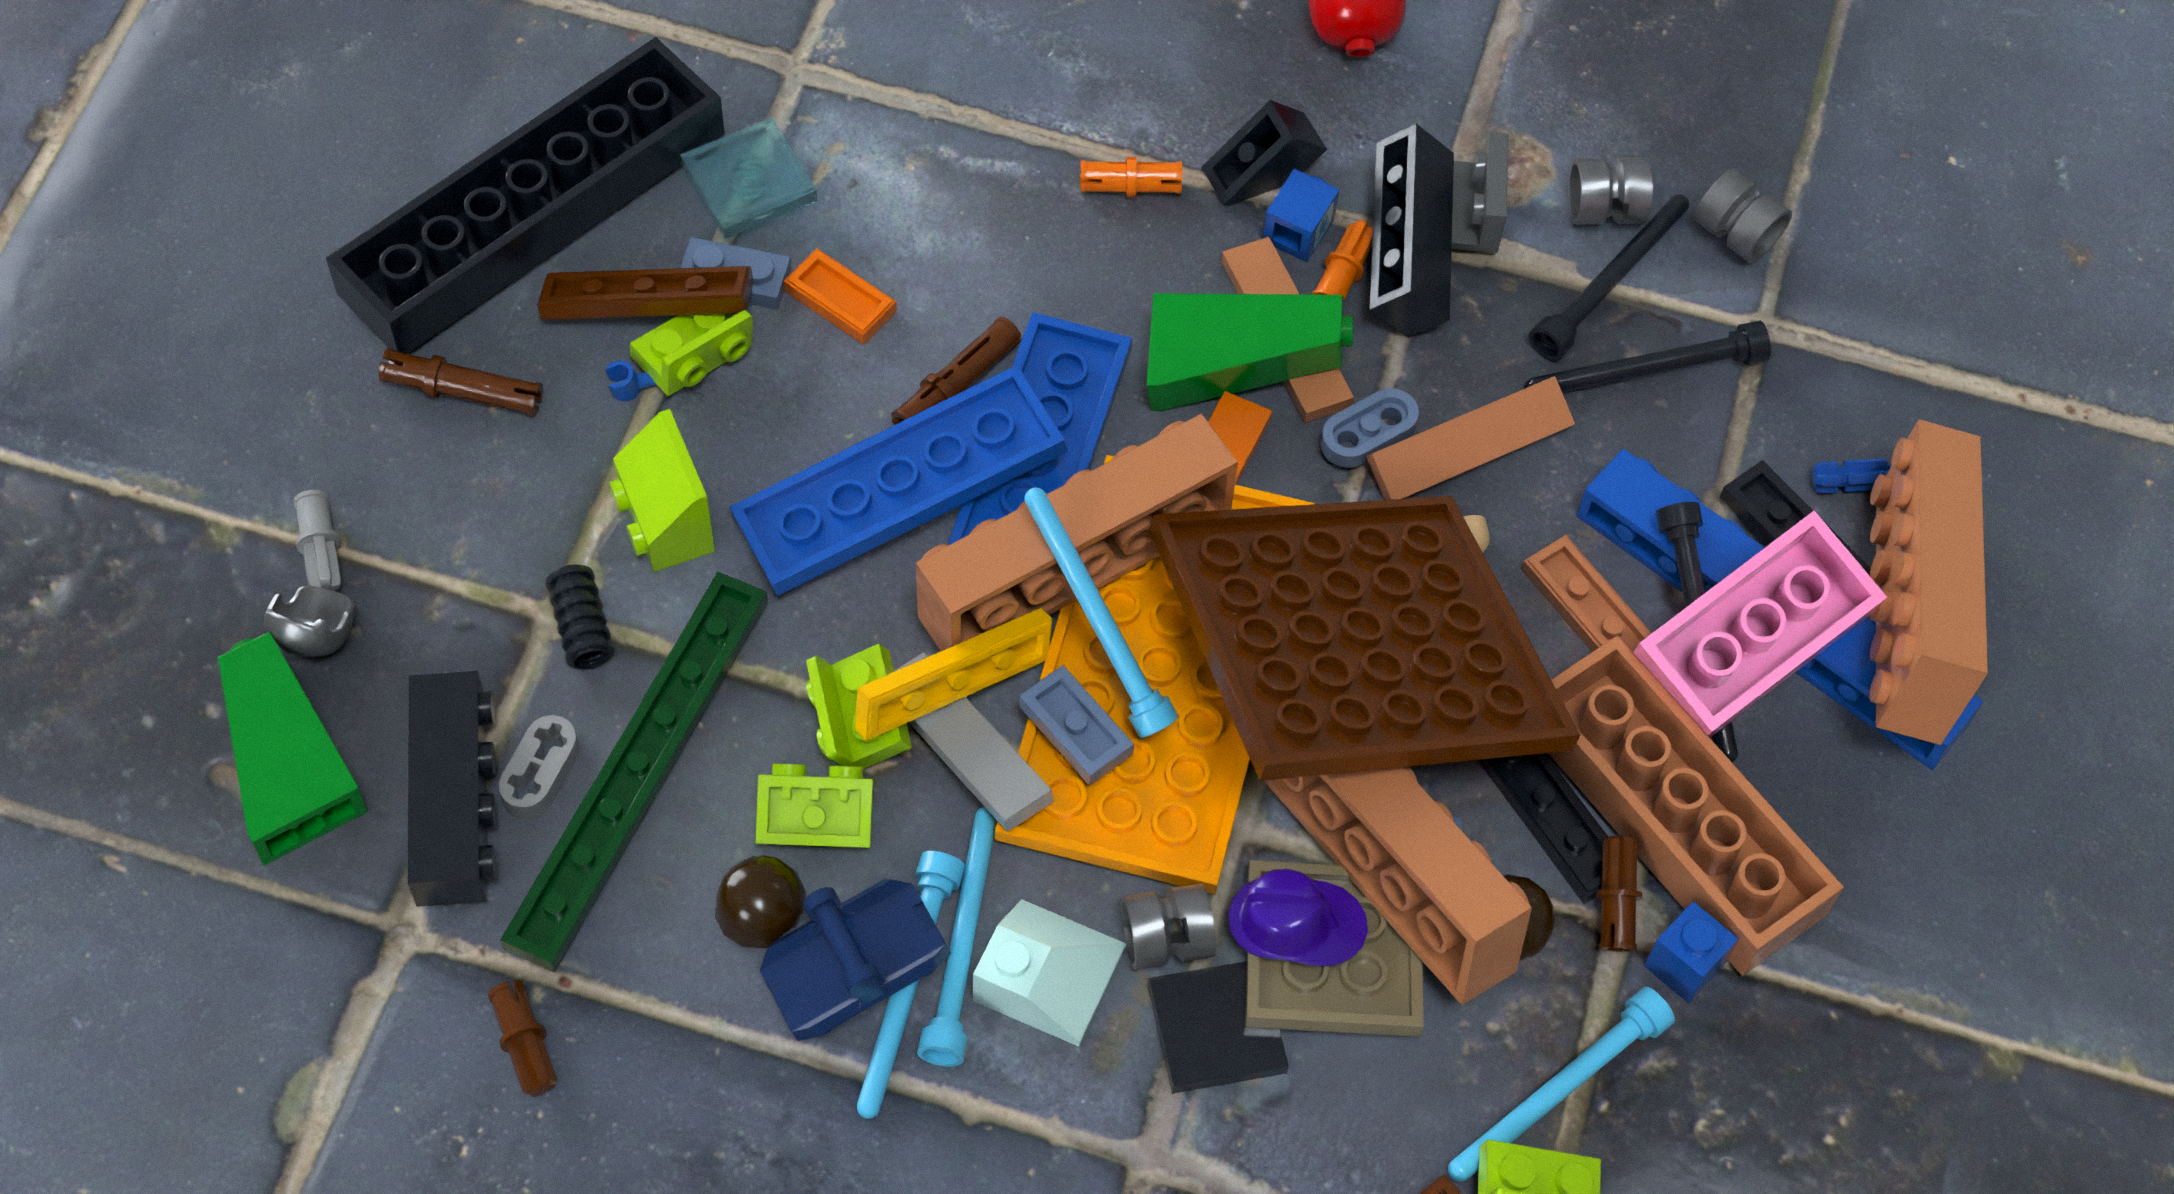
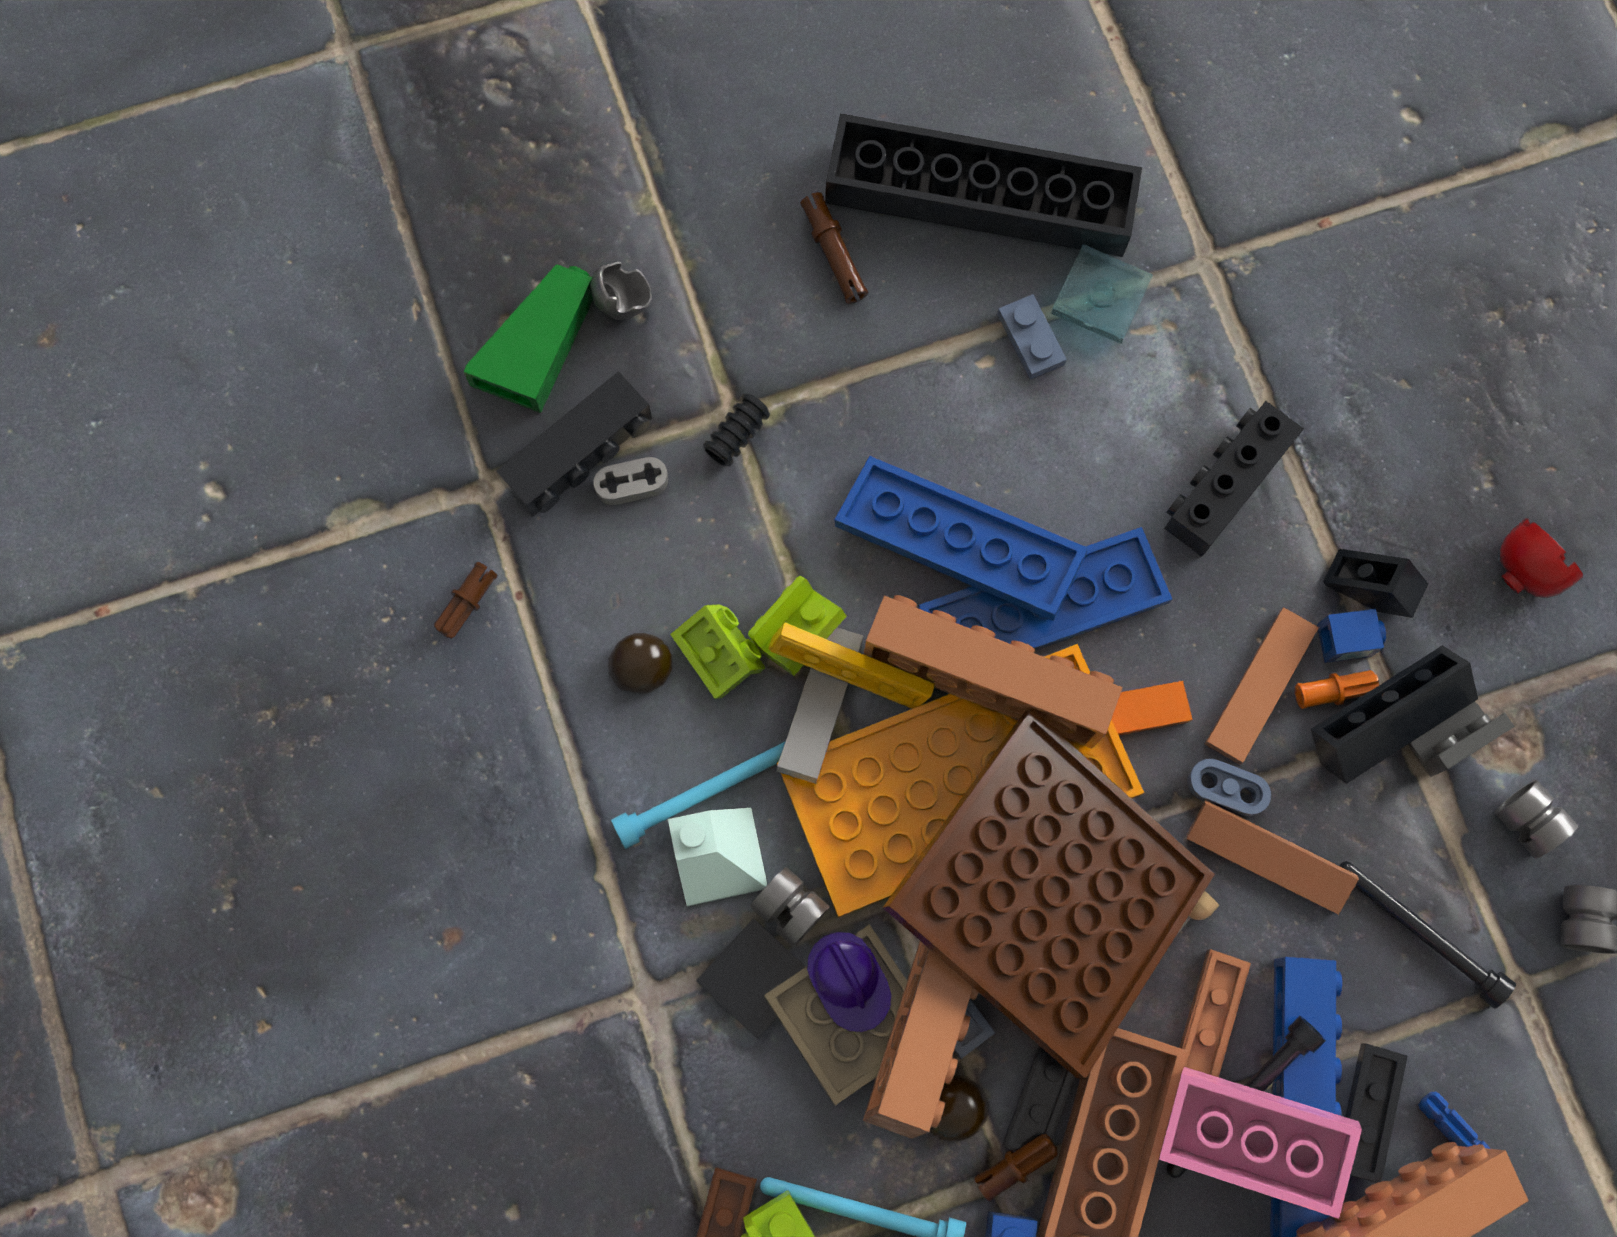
camera: 55 degrees right, 15 degrees up
light grey axle [294,490,342,591] -> none
dark green plate [500,572,768,972] -> none
reddish brown tile [537,266,754,320] -> none
blue hand [606,361,657,401] -> none
lime slope [609,409,715,573] -> none
lime bracket [630,310,753,396] -> none
dark blue shield [760,879,951,1041] -> none
orange tile [783,248,897,345] -> none
medium azure piece [857,851,965,1119] -> none
reddish brown pin [891,317,1022,425] -> none
sand blue plate [1019,665,1134,786] -> none
medium azure piece [1024,487,1179,738] -> none
orange pin [1080,157,1182,197] -> none
green slope [1147,293,1354,411] -> none
black piece [1528,194,1689,361] -> none
none -> black brick [1164,401,1304,557]

